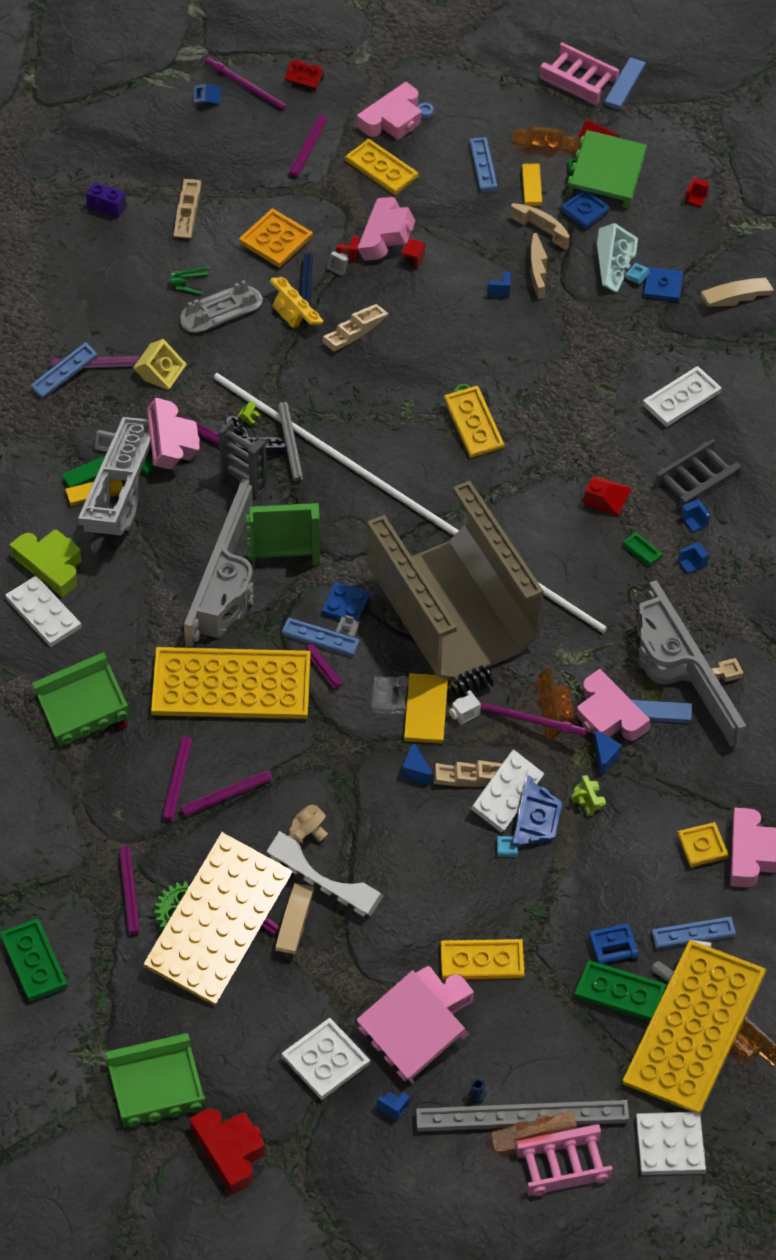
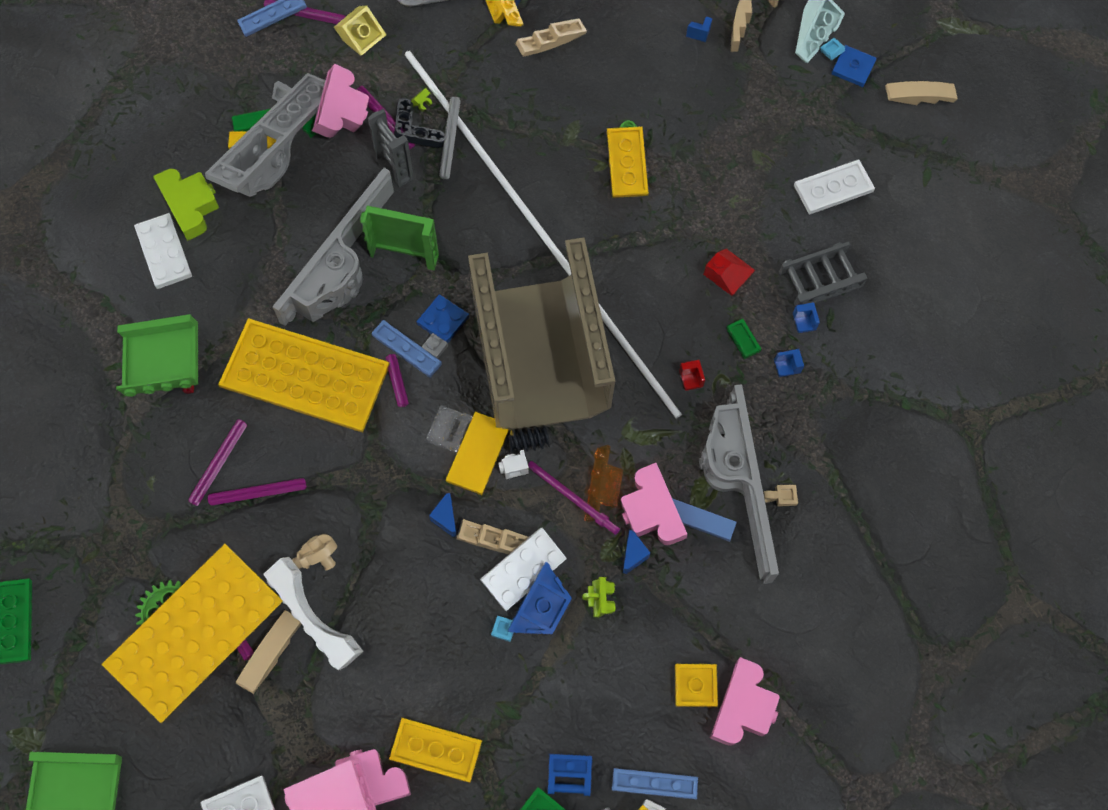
camera: 15 degrees right, 15 degrees up
magenta axle [119,846,140,936] -> none
none -> red panel [679,360,705,391]

